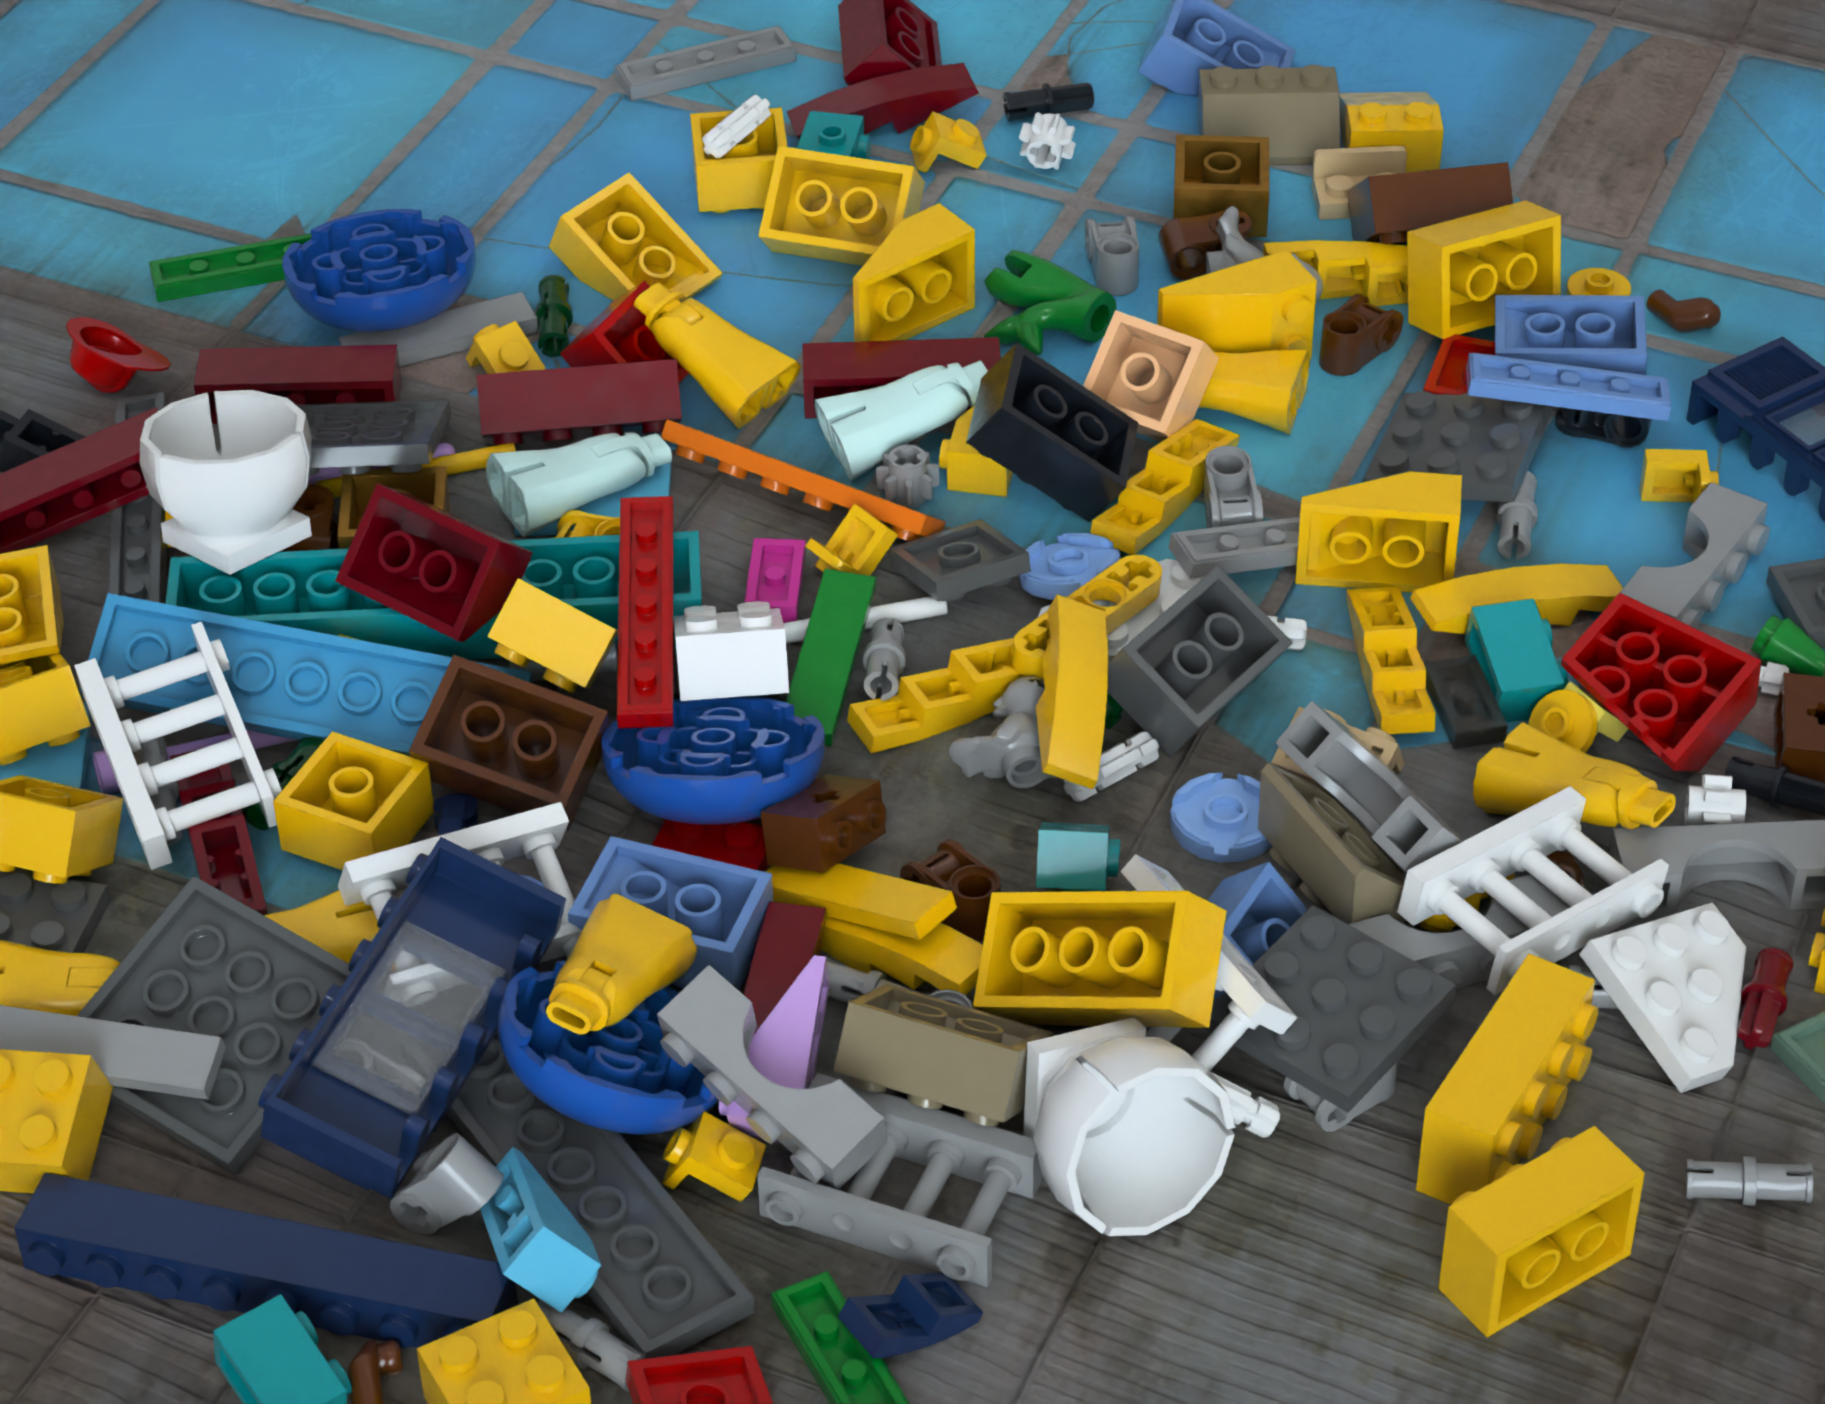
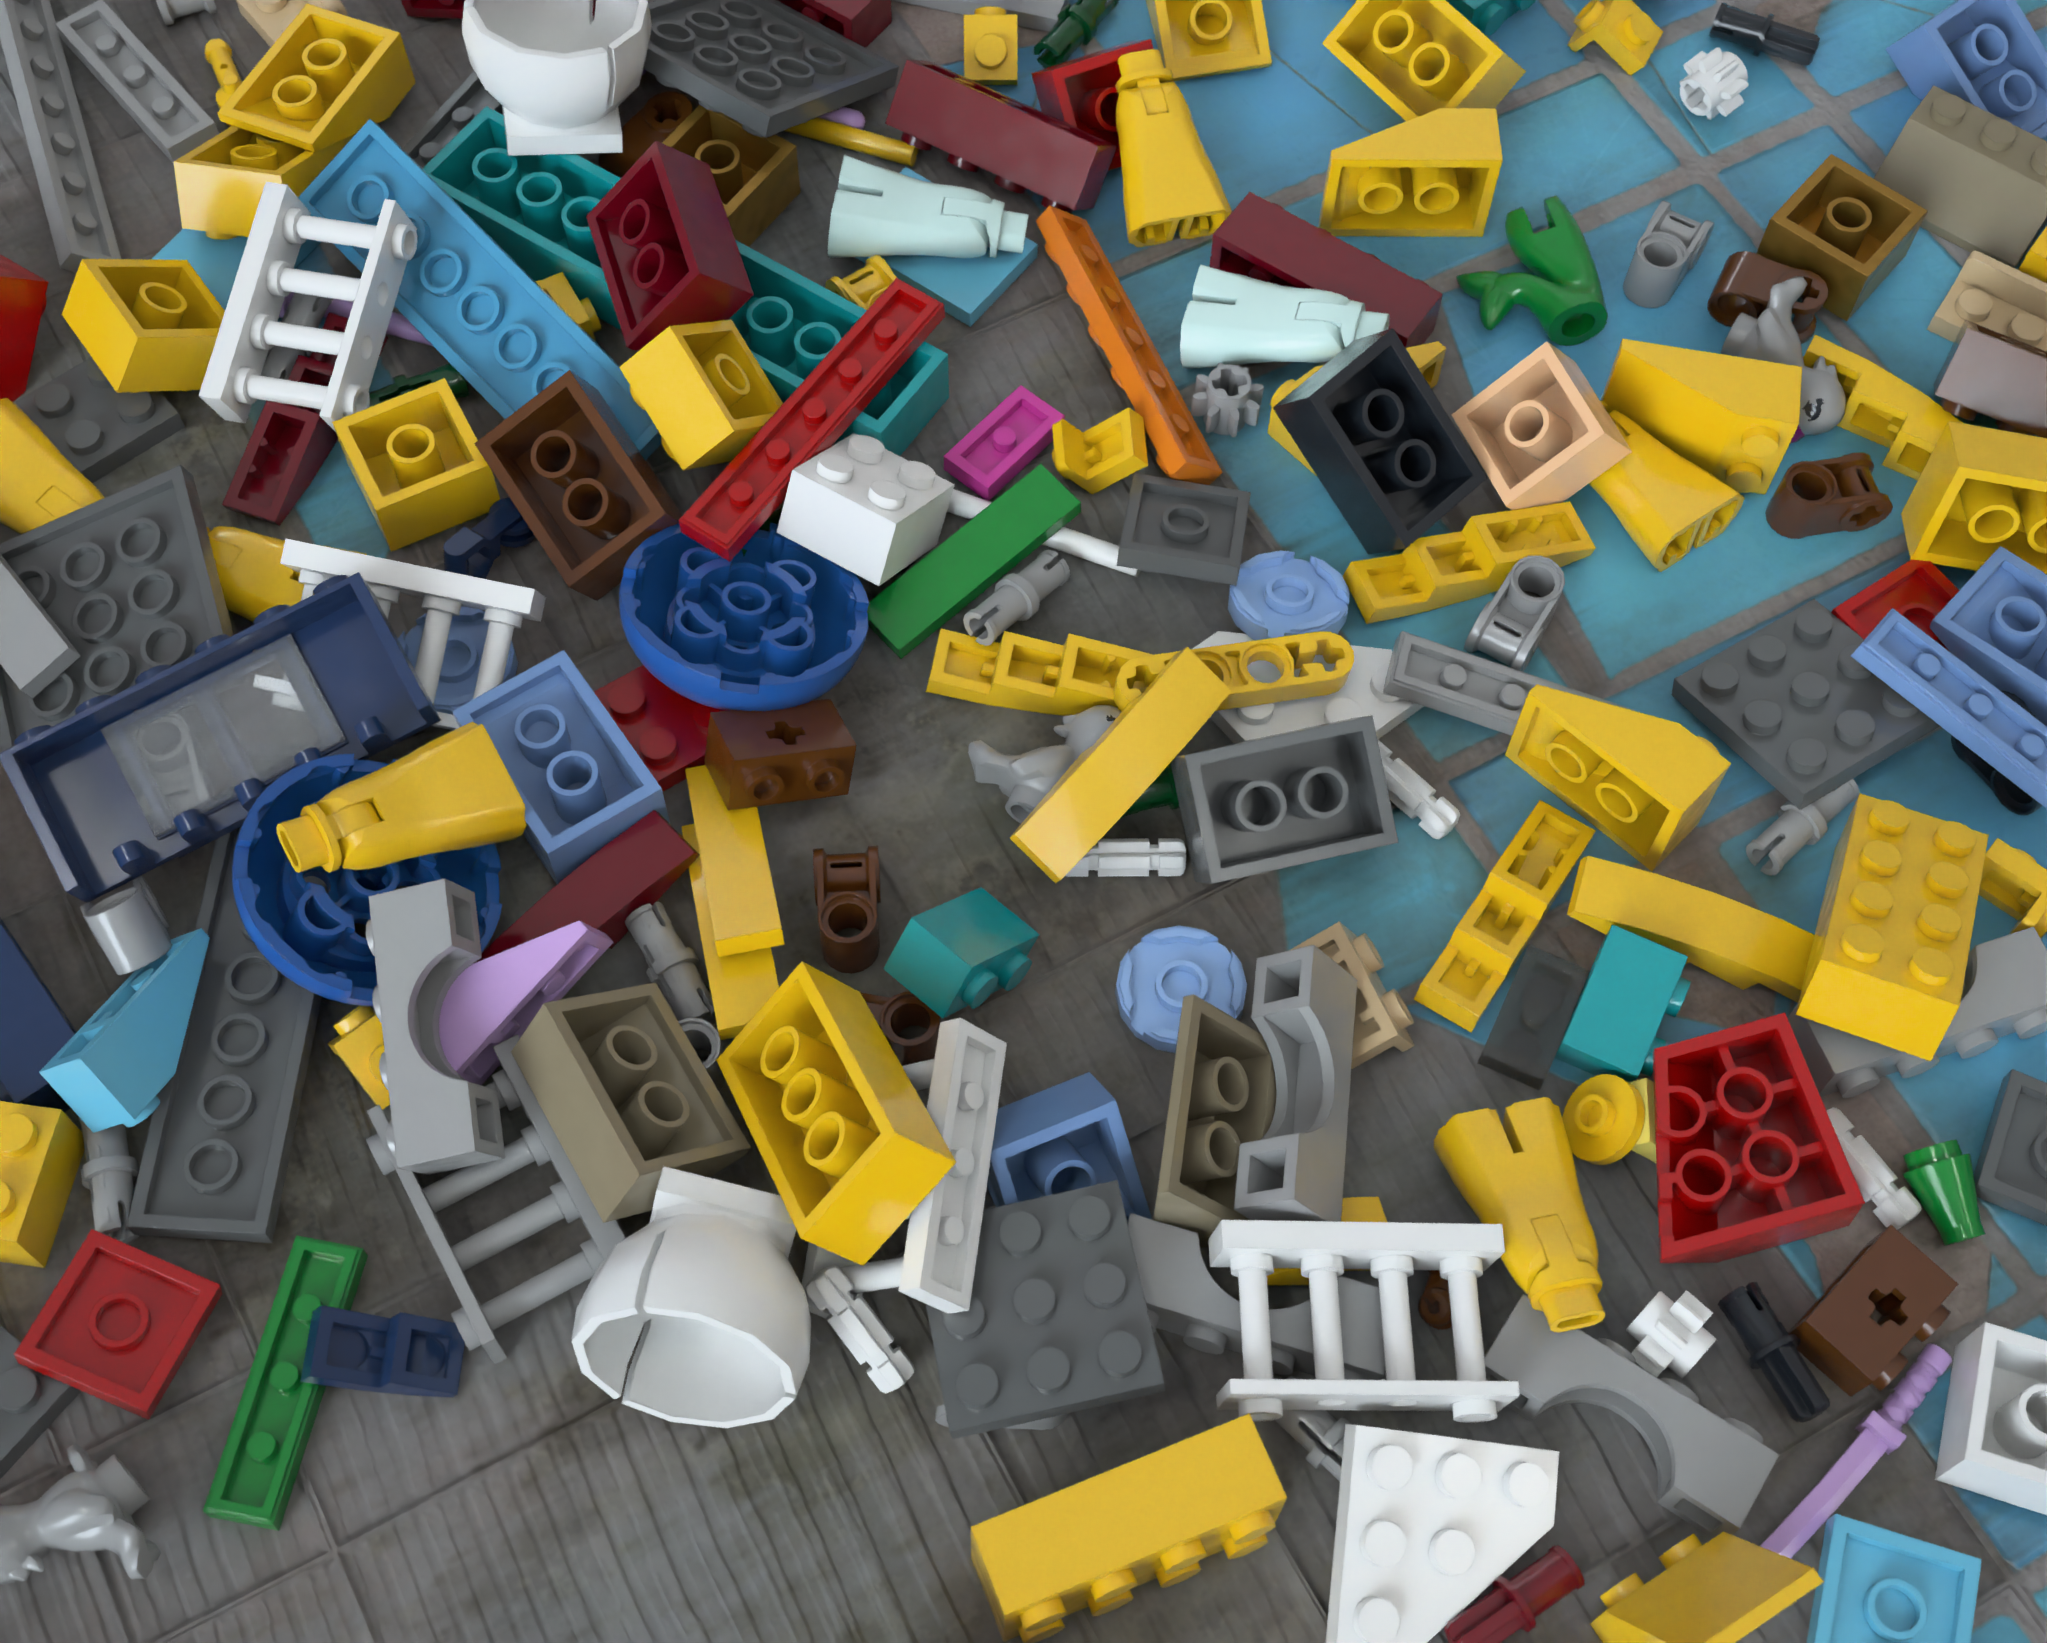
camera: 35 degrees right, 20 degrees up
none -> yellow brick [1795,793,1989,1061]

